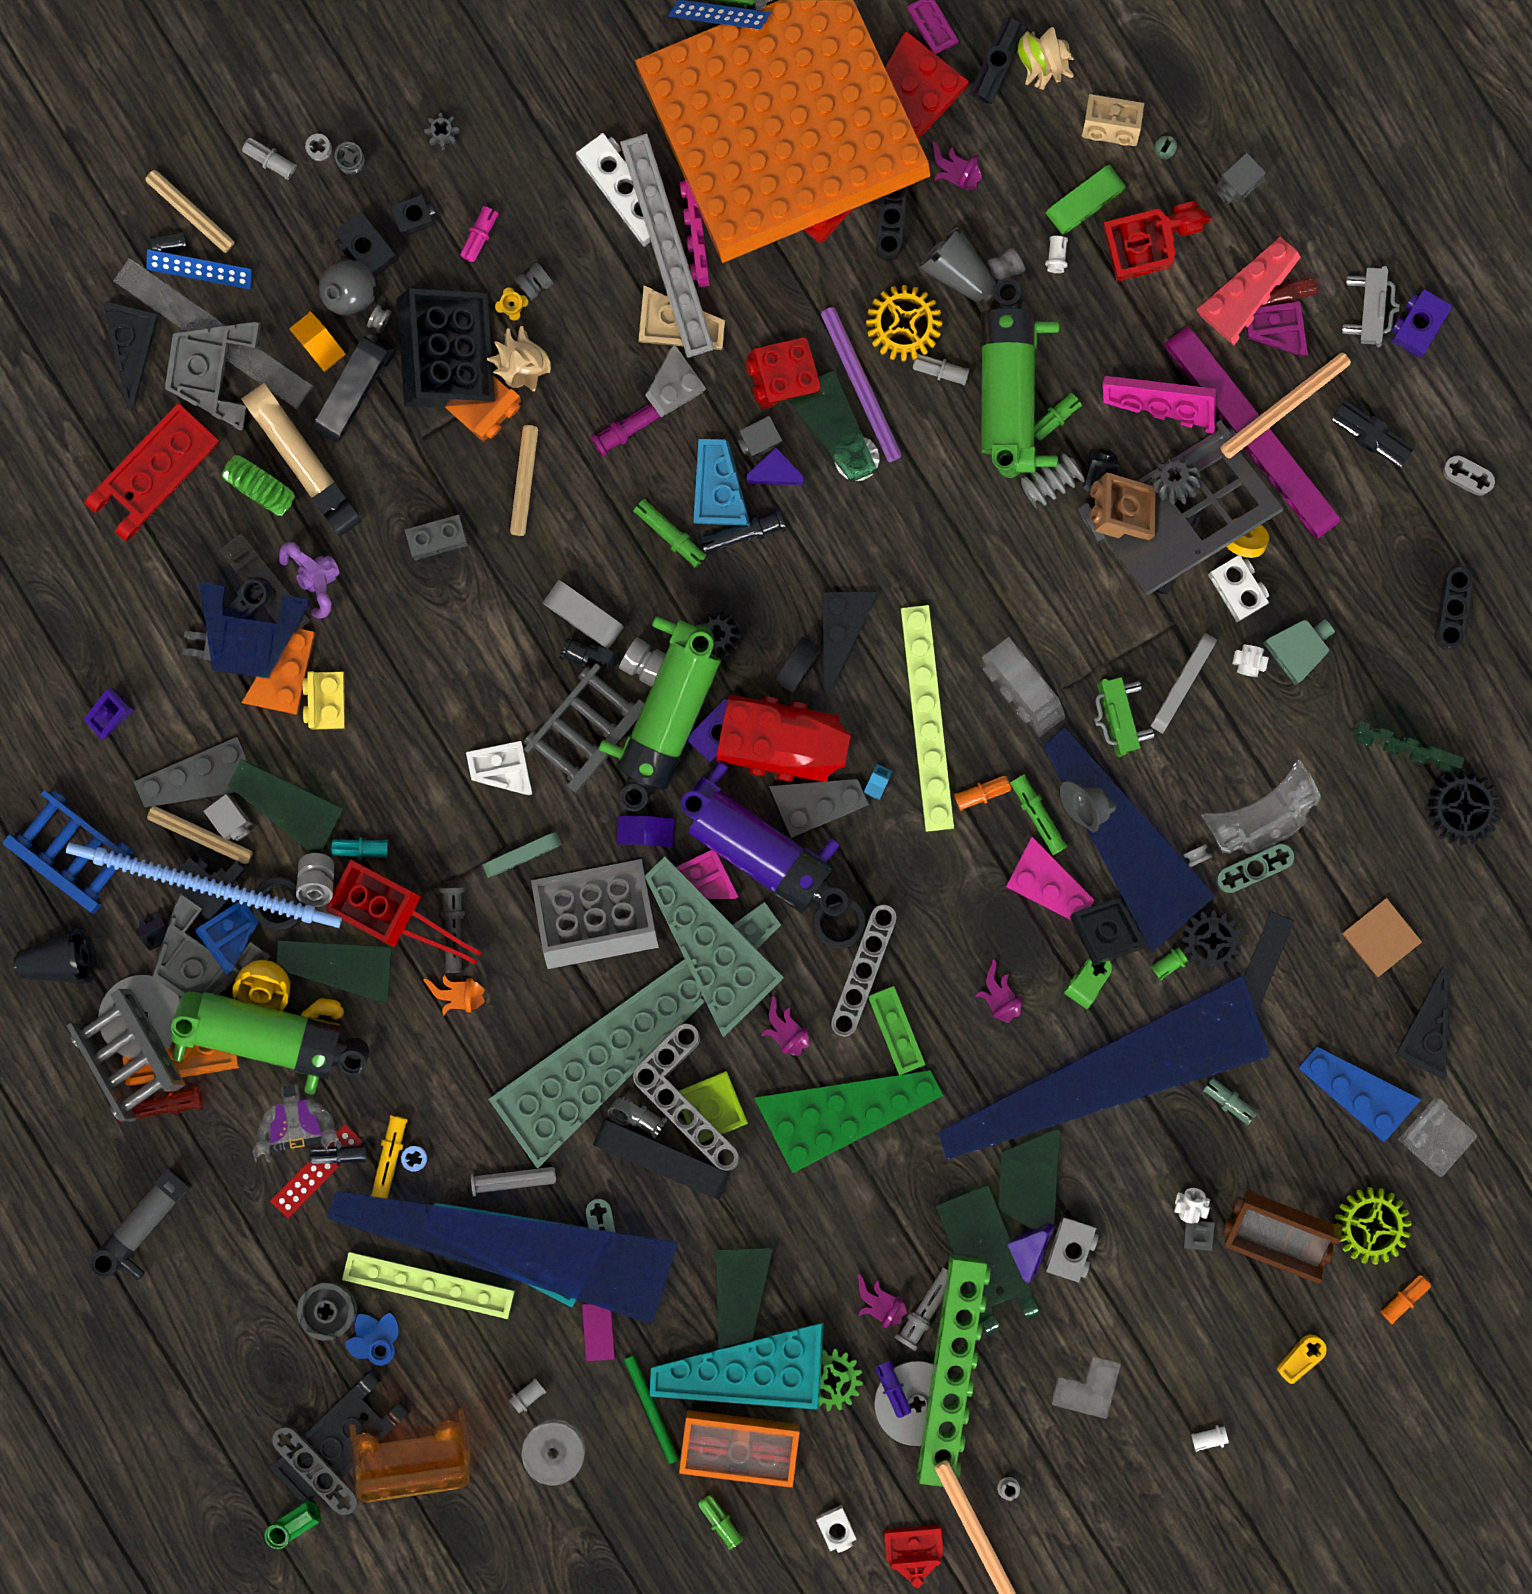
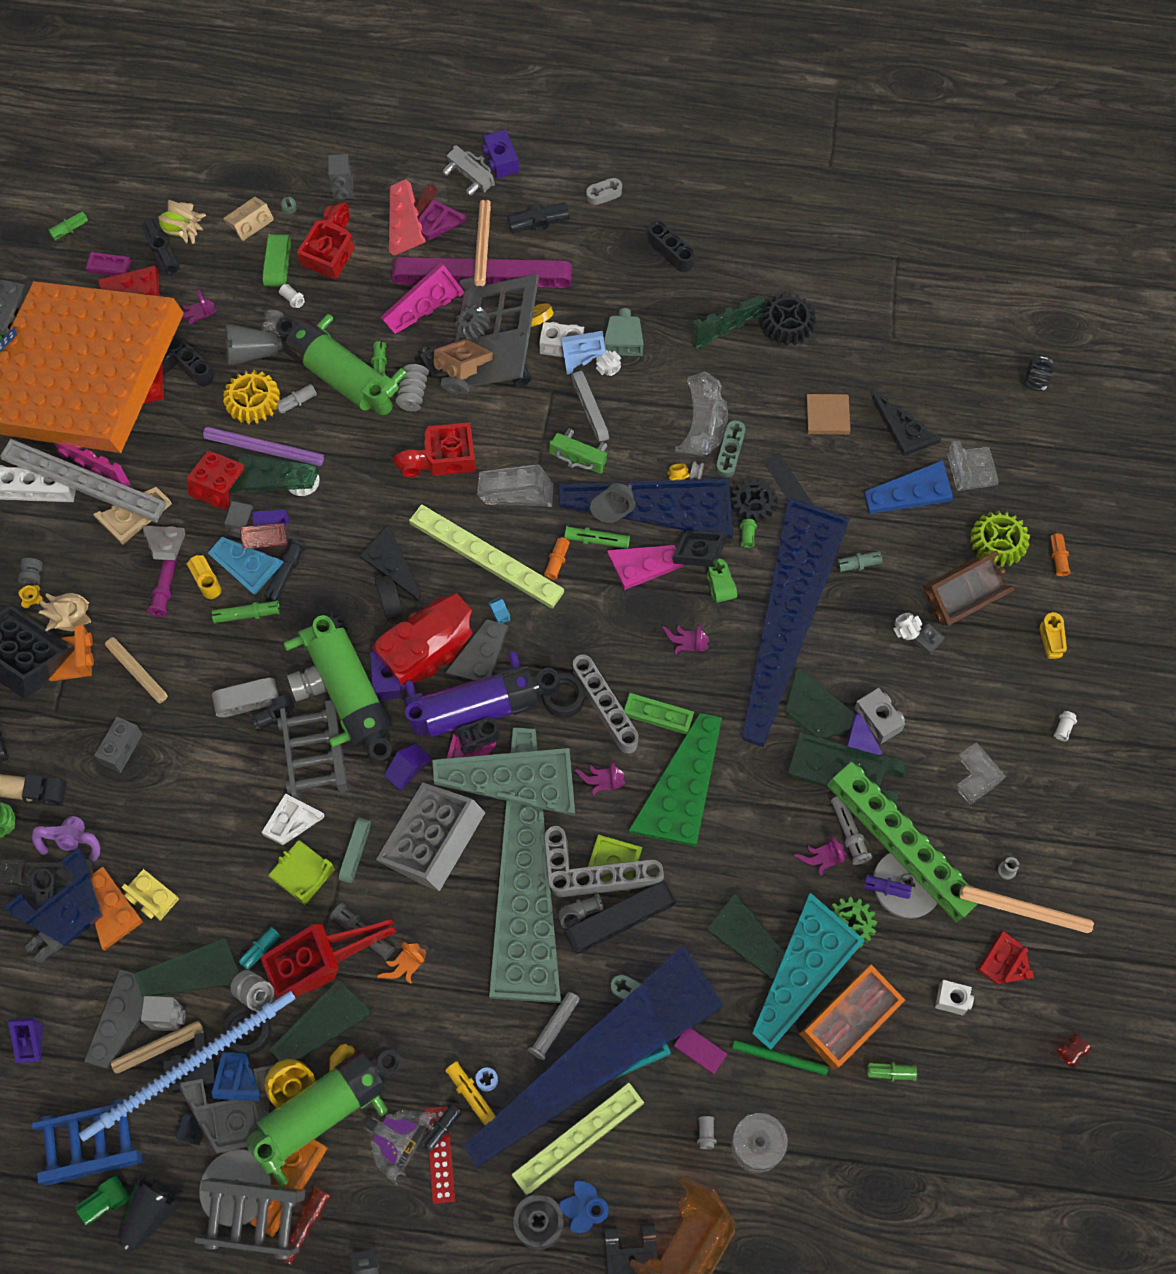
camera: 50 degrees left, 20 degrees down
none -> green piece [75,1176,130,1225]
none -> yellow piece [187,555,221,599]
none -> clear red tile [240,523,287,550]
none -> lime piece [268,840,335,905]
none -> red brick [392,423,475,477]
none -> black piece [454,718,500,754]
none -> light blue wing [561,331,606,374]
none -> yellow plate [668,464,690,481]

